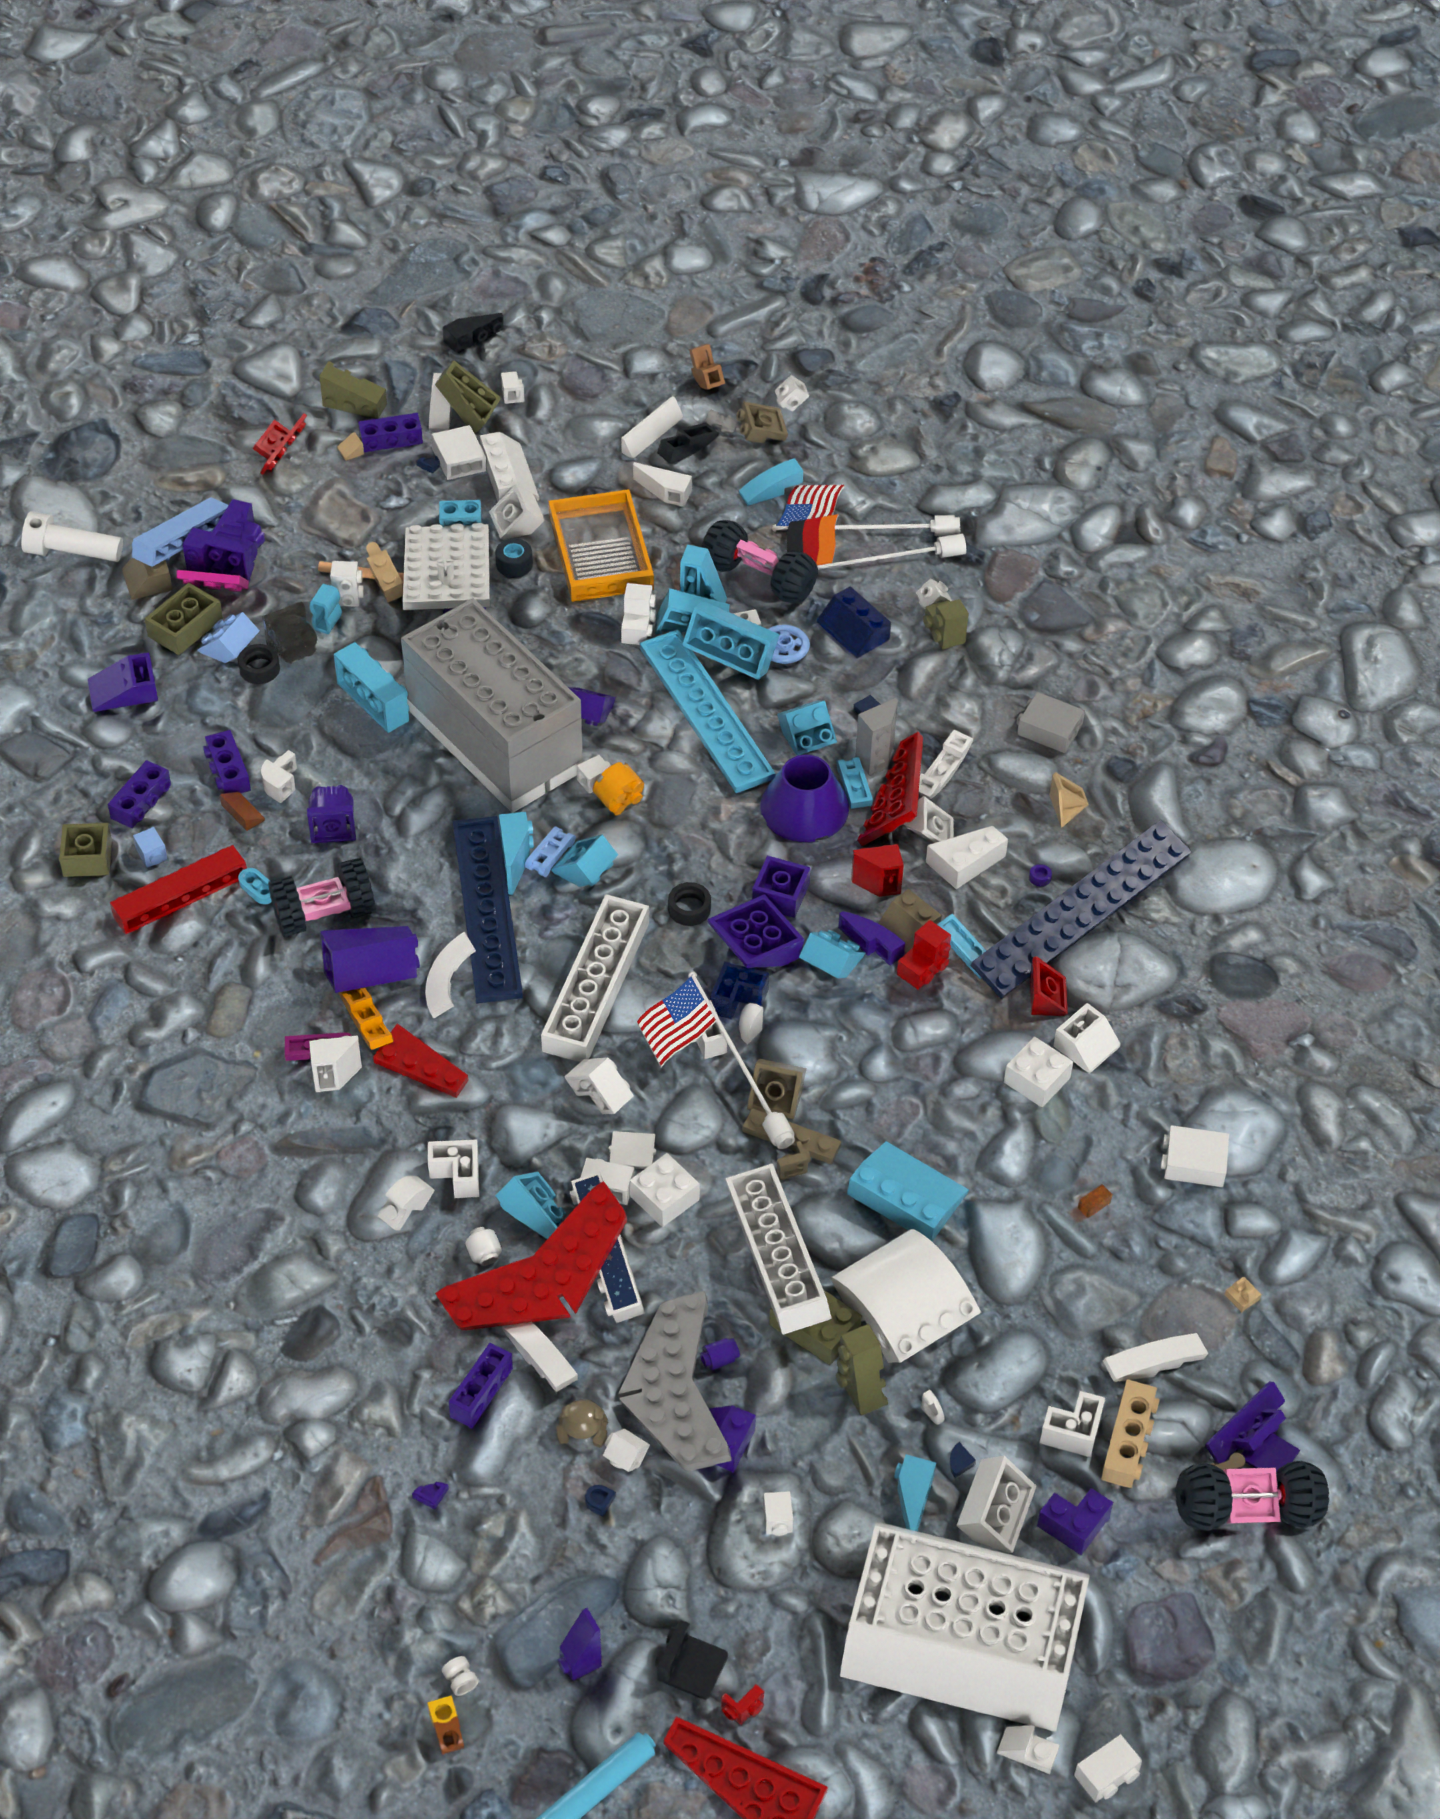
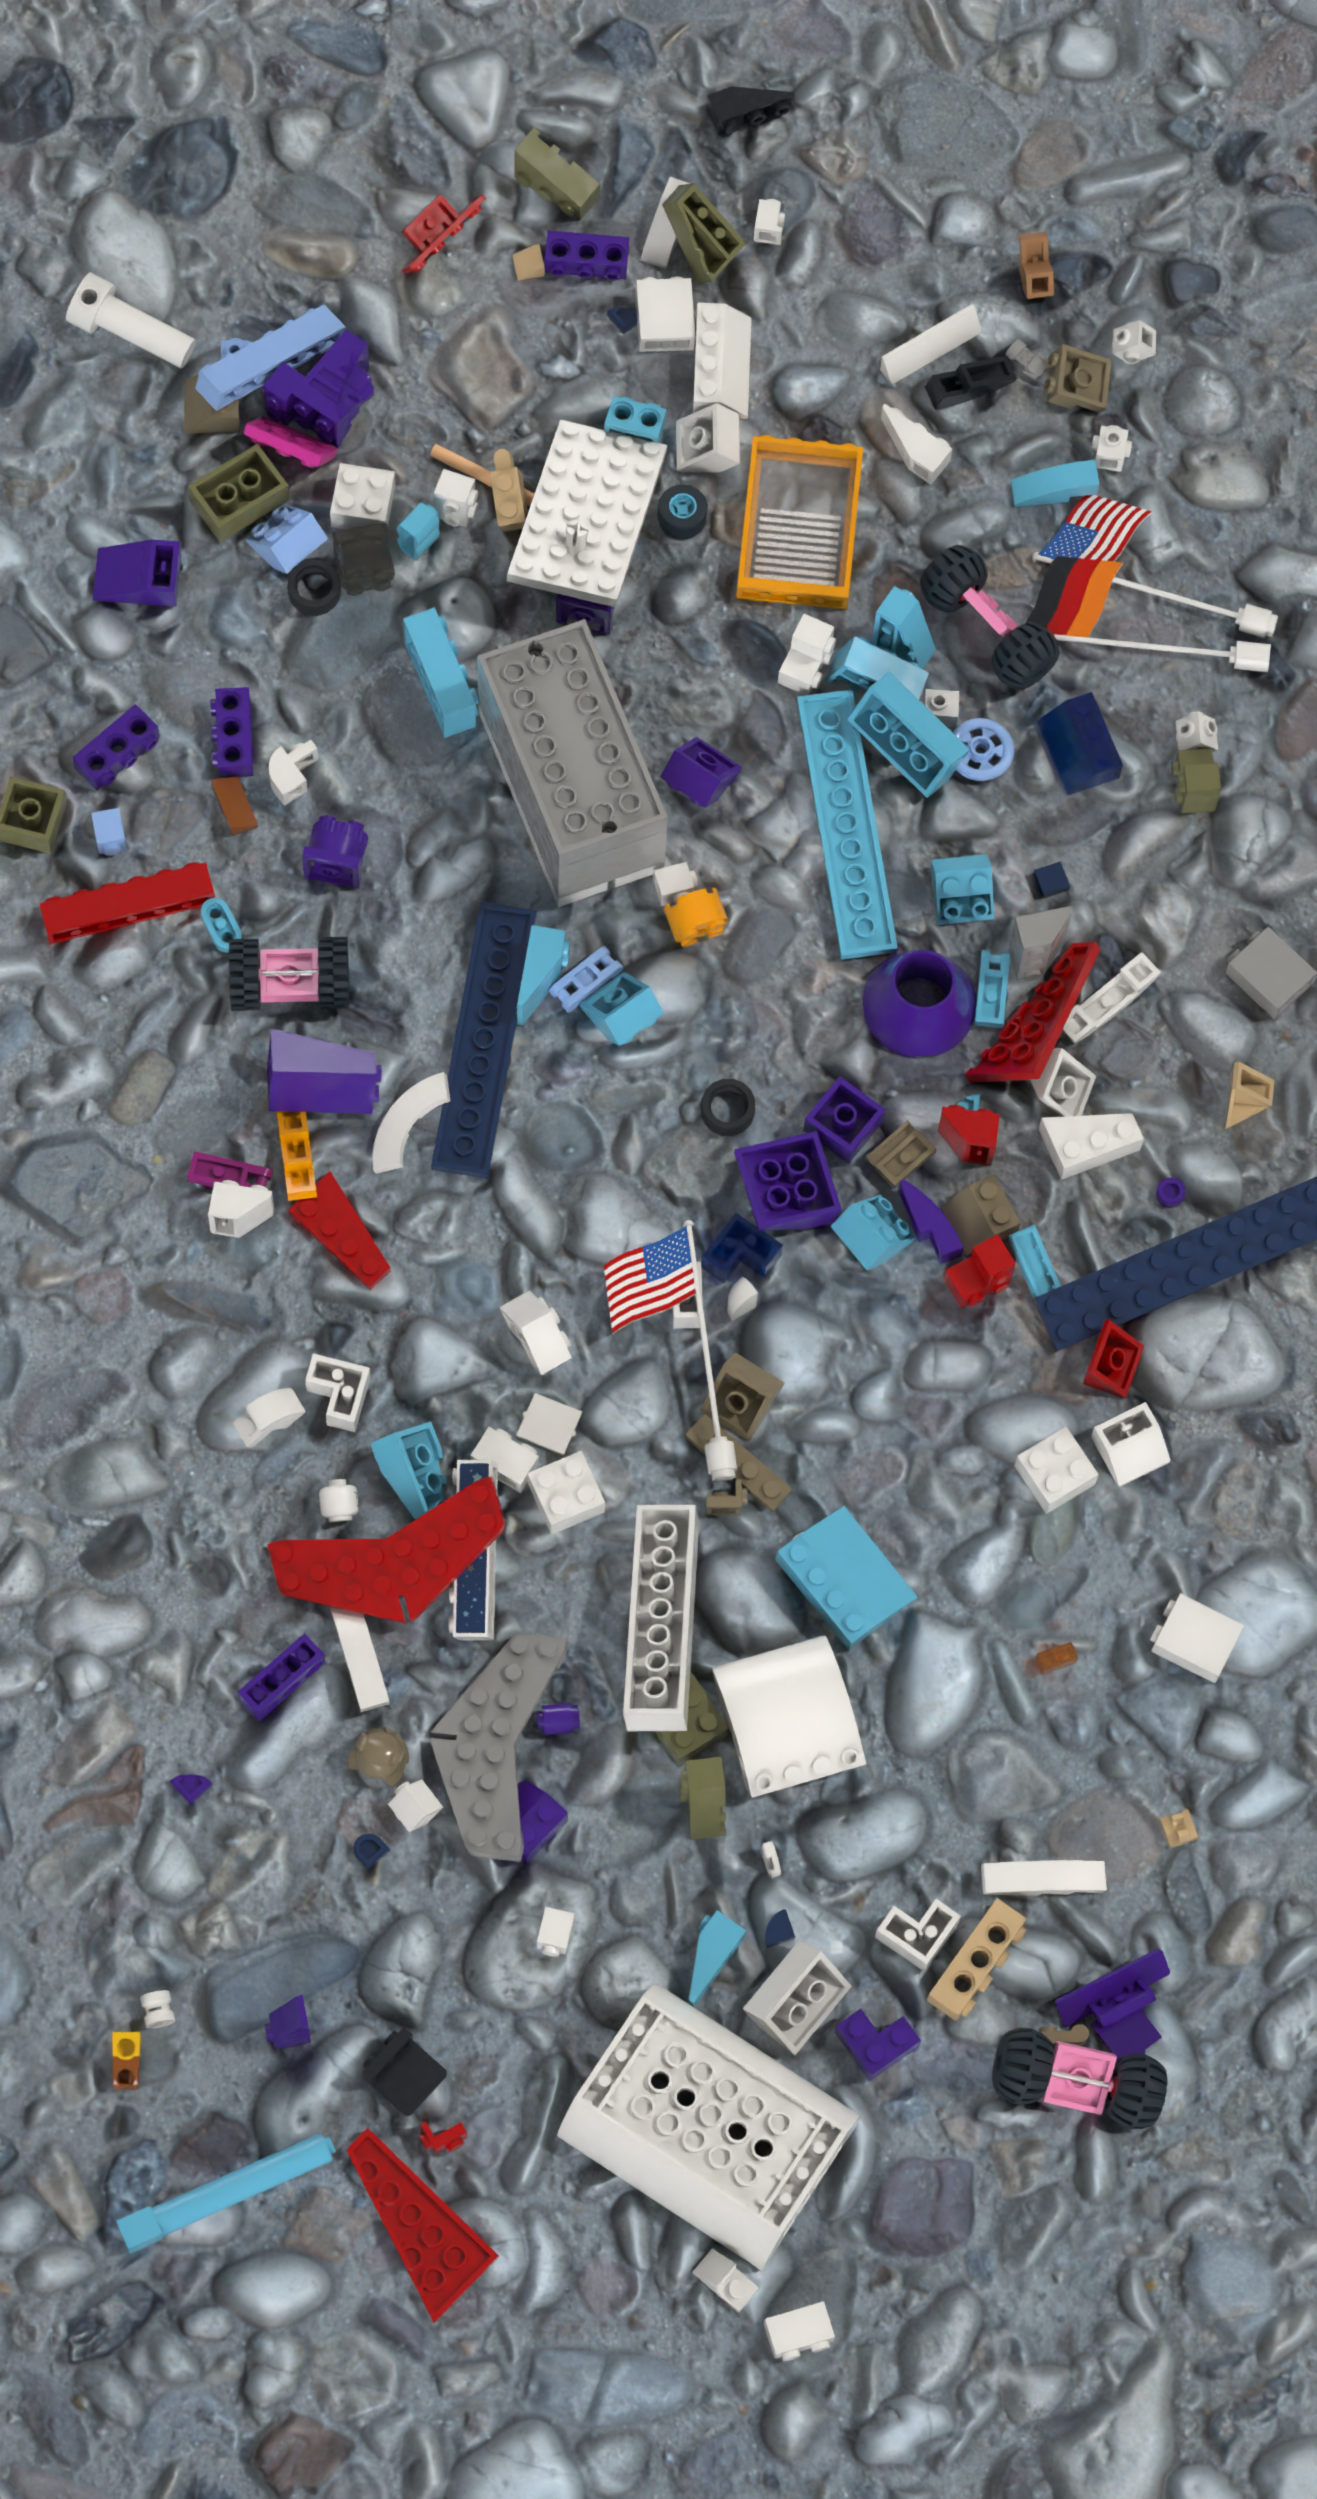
camera: 15 degrees right, 20 degrees up
white brick [541,894,649,1062] -> none
none -> white brick [330,463,395,536]
none -> dark tan plate [865,1120,936,1189]
none -> white brick [1091,425,1132,472]

